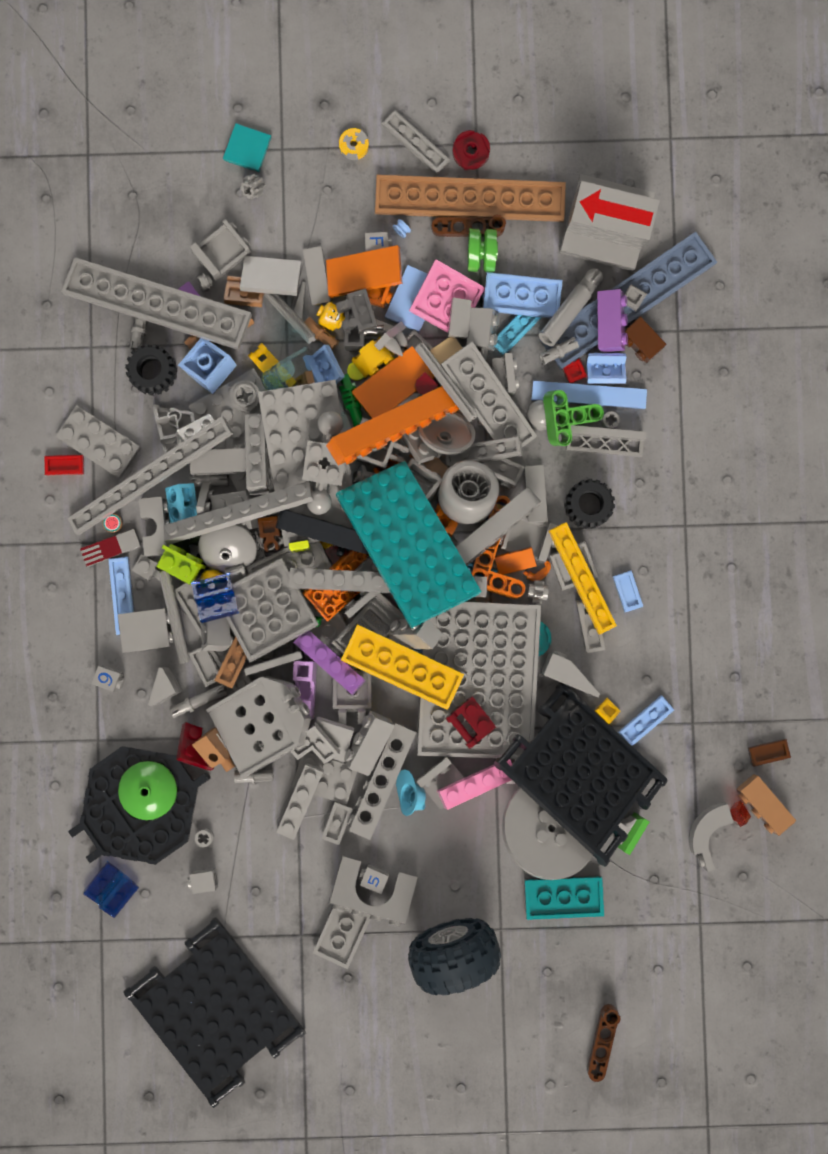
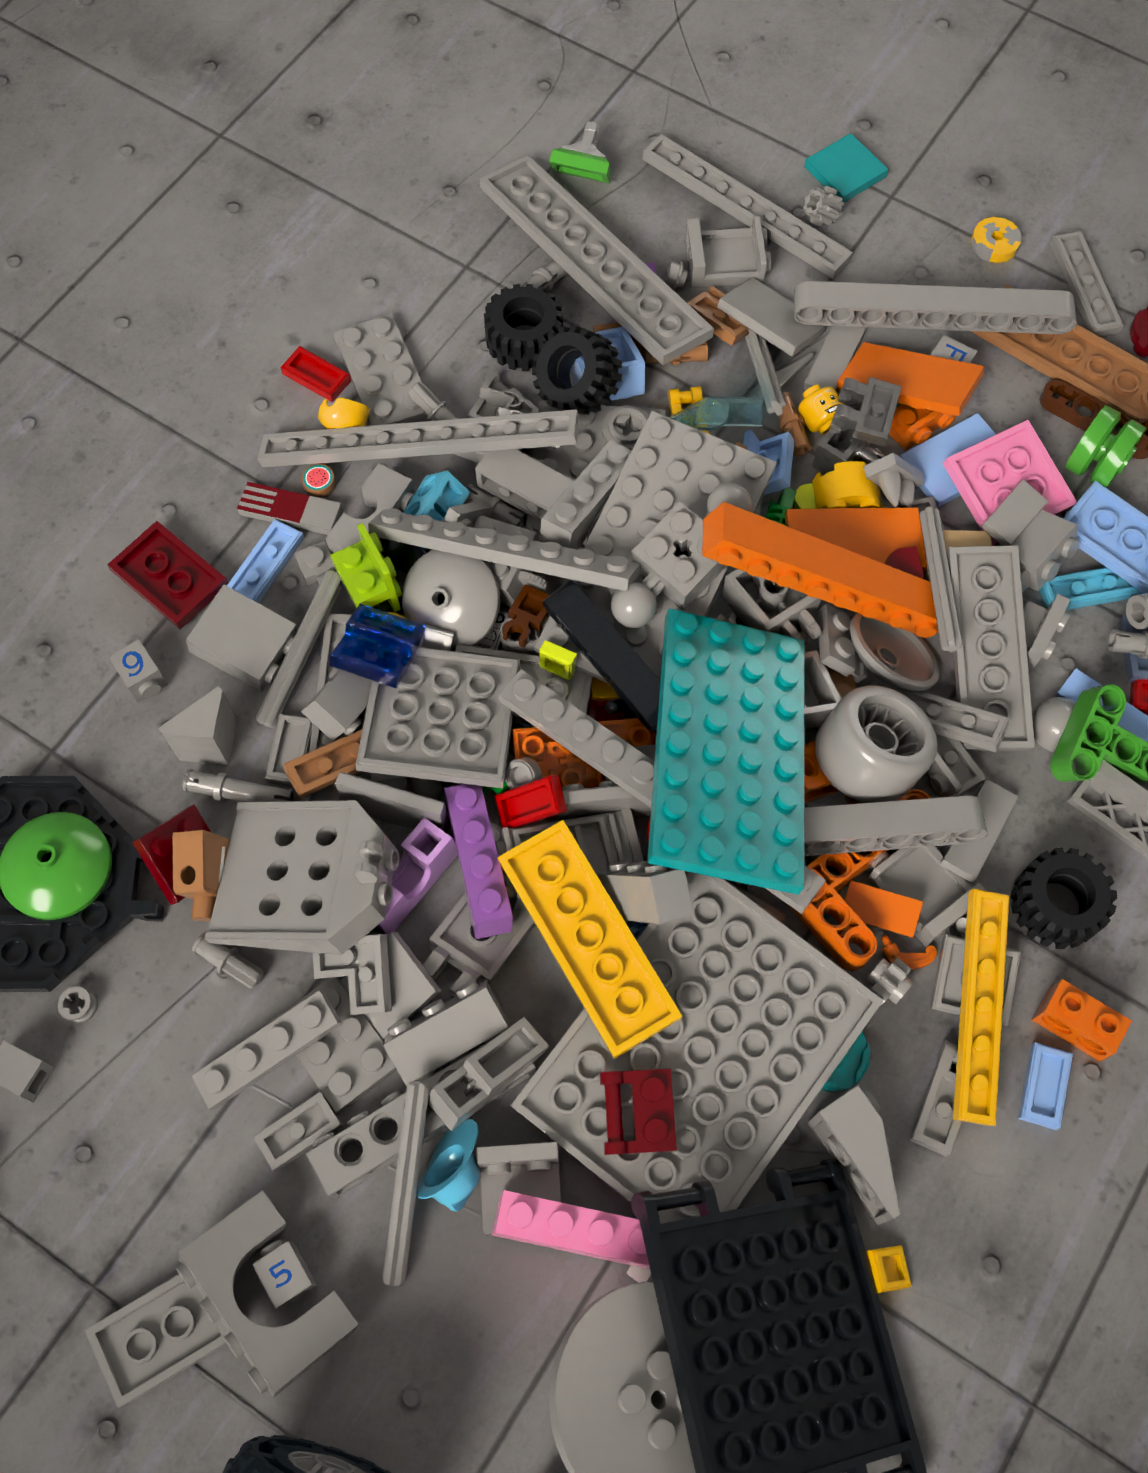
camera: 35 degrees right, 20 degrees down
light blue bush [392,219,411,238] -> none
light blue tile [618,695,674,746] -> none
none -> dark red plate [107,521,228,629]
none -> yellow hair [318,398,371,429]
none -> light grey axle [383,1081,430,1287]
none -> light grey axle [408,381,457,421]
none -> light grey slope [428,1017,549,1131]
none -> red tile [495,775,567,829]
none -> light grey tile [505,757,542,790]
none -> black tyre [532,325,622,415]
none -> bright green piece [549,121,612,184]
none -> light grey plate [642,134,853,279]
none -> light grey beam [794,281,1077,334]
none -> orange brick [1032,979,1132,1062]

